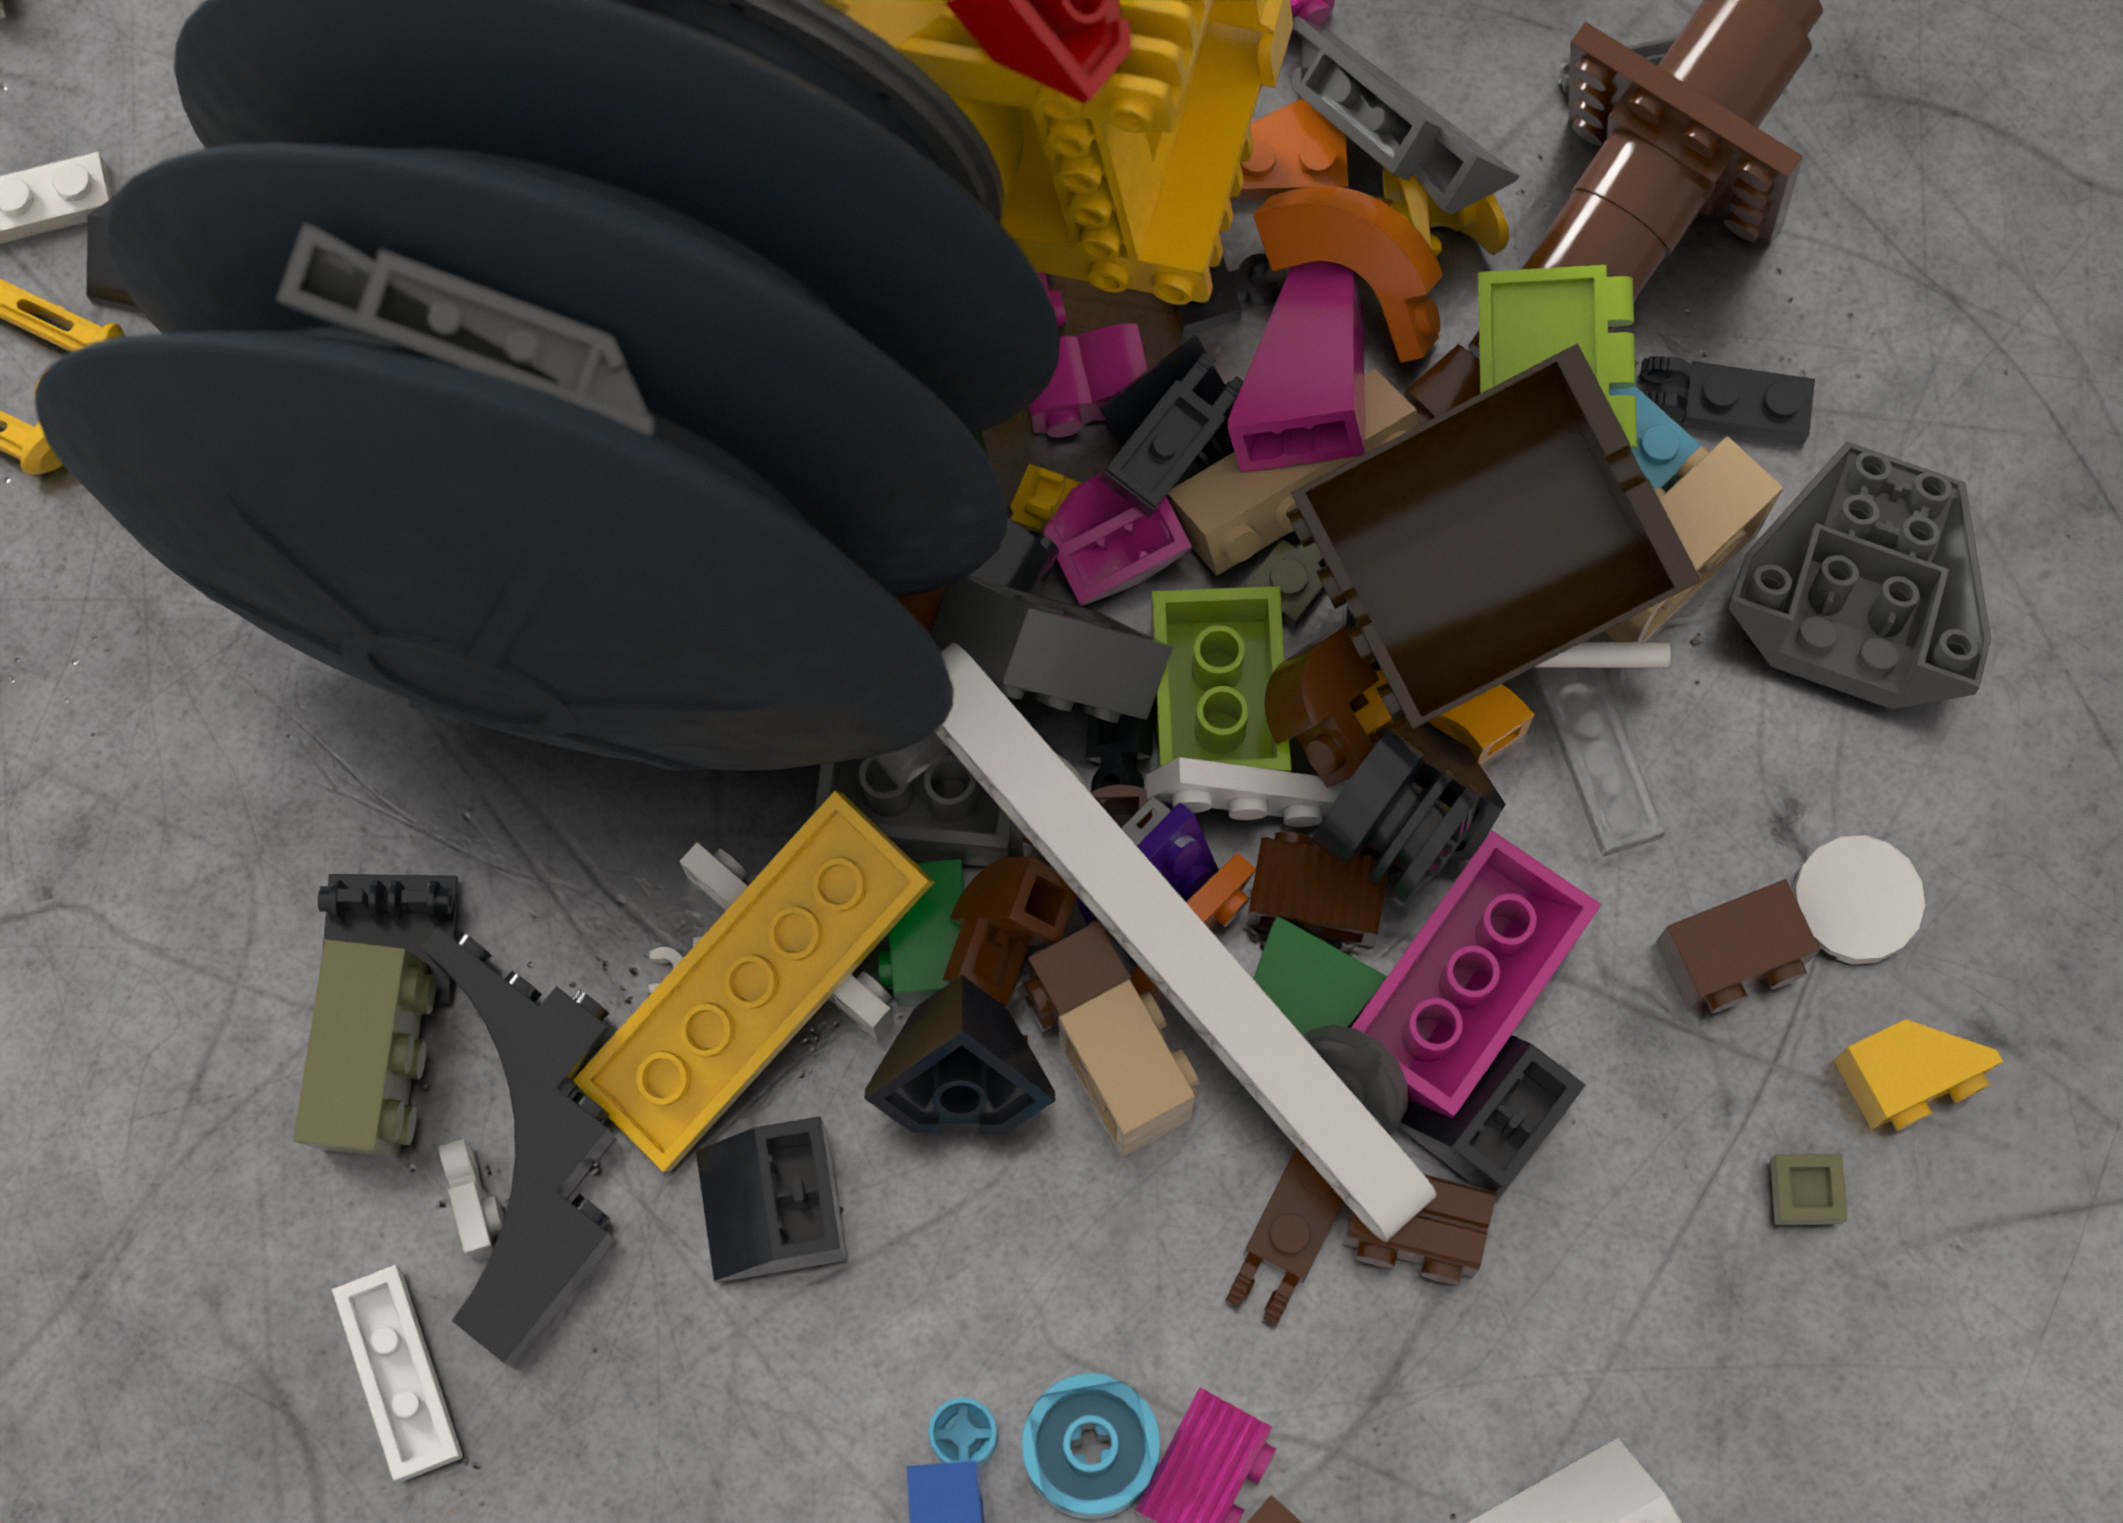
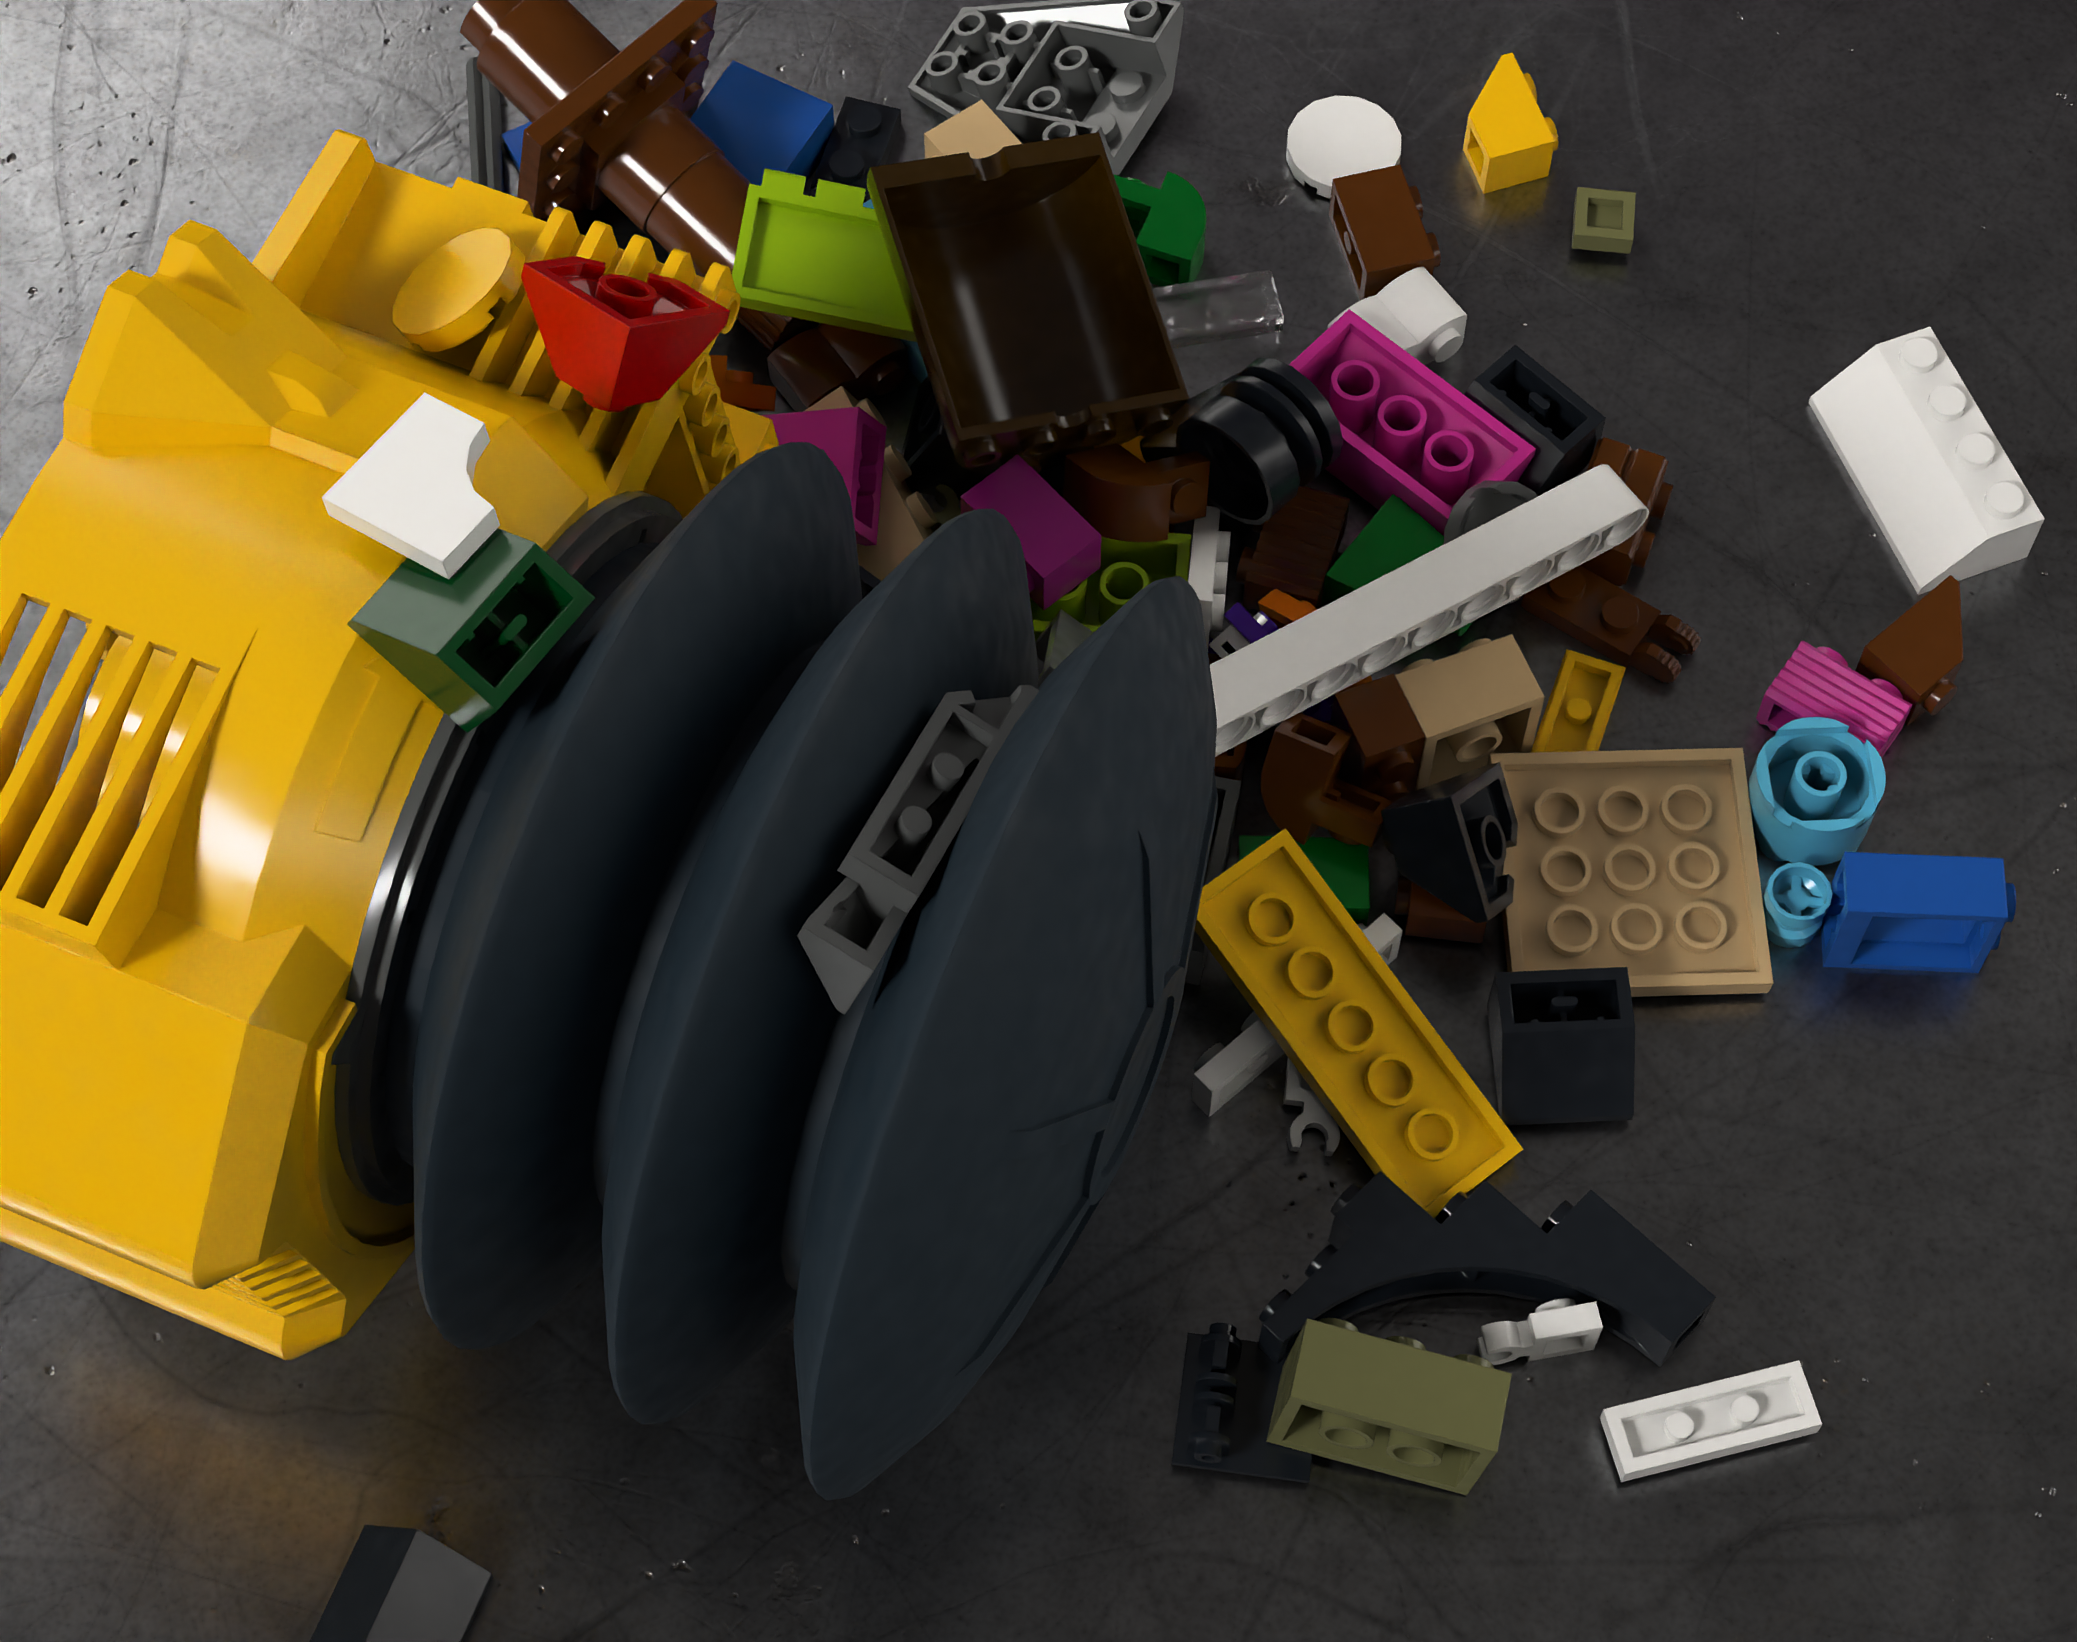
camera: 85 degrees left, 10 degrees down
none -> blue brick [690,60,835,186]
none -> magenta brick [960,454,1101,611]
none -> green brick [1114,171,1206,295]
none -> white brick [1328,266,1467,365]
none -> tan plate [1487,748,1774,997]
none -> yellow tile [1530,649,1626,753]

